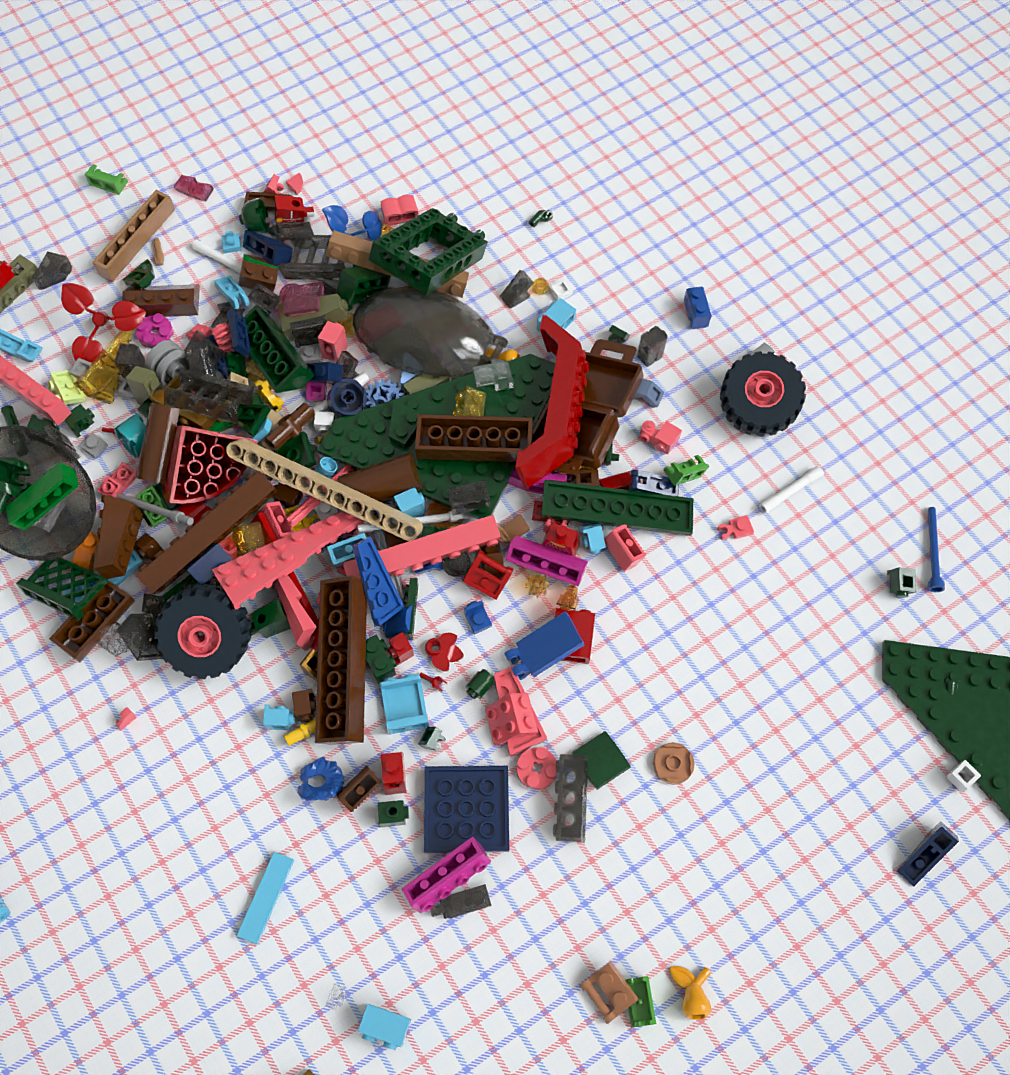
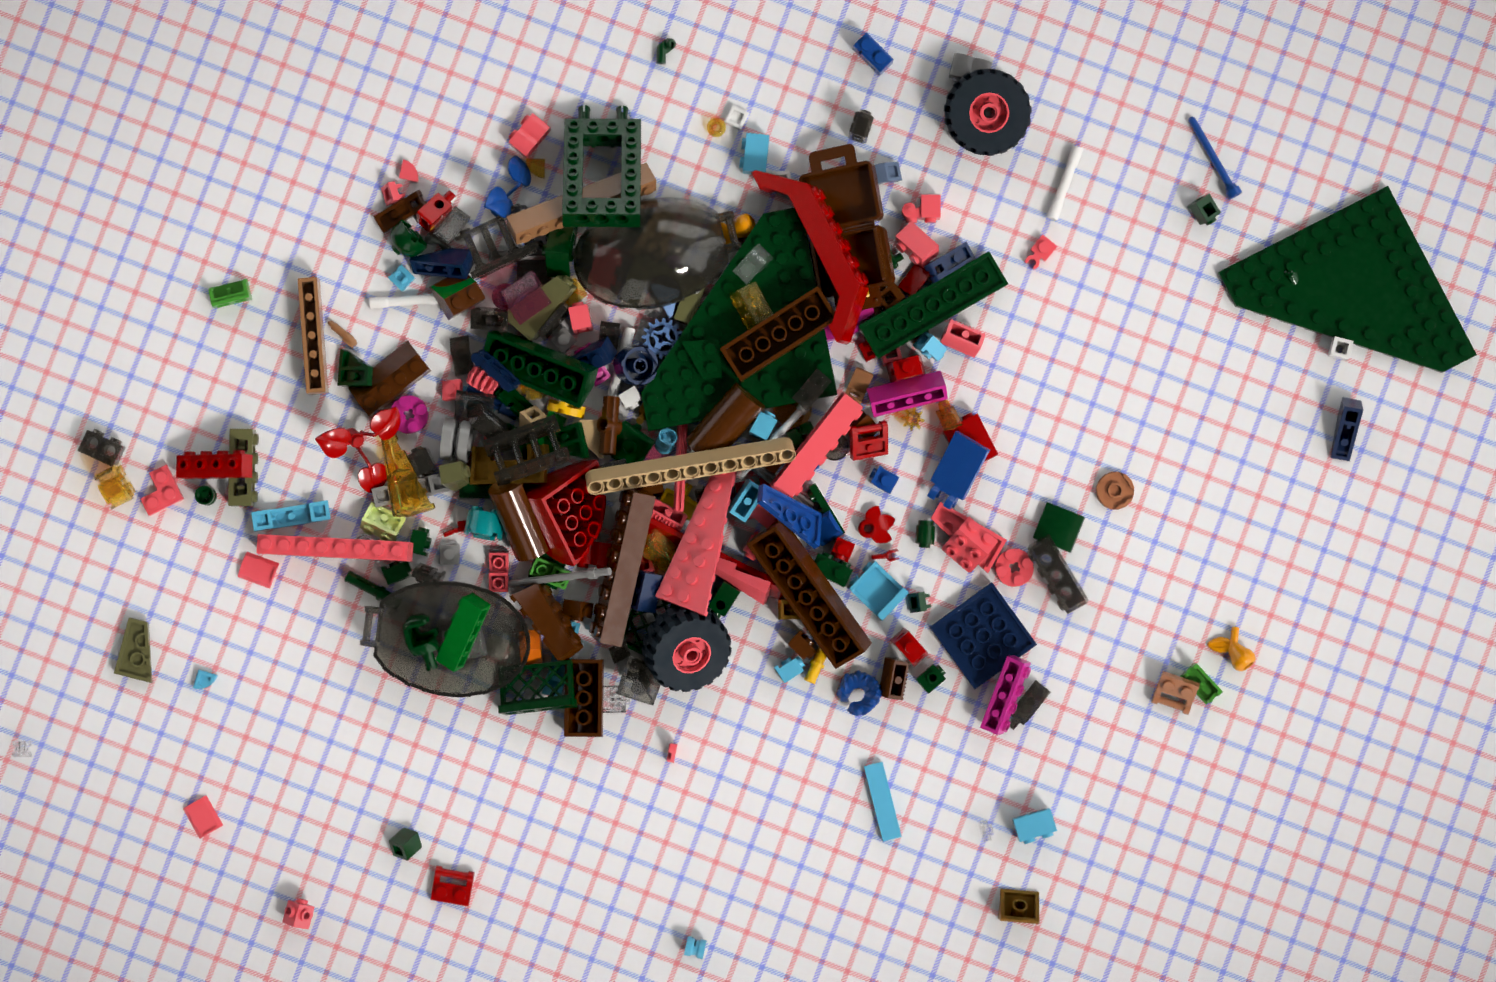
camera: 30 degrees left, 20 degrees up
clear smoke slope [33,251,72,290] -> none
clear pink slope [174,175,214,201] -> none
medium azure hinge [214,276,250,309] -> none
medium azure tile [252,418,272,442] -> none
clear smoke slope [500,270,534,308] -> none
dark green tile [608,325,630,344] -> none
bright green hinge [663,455,710,486] -> none
none -> coral brick [895,221,939,268]

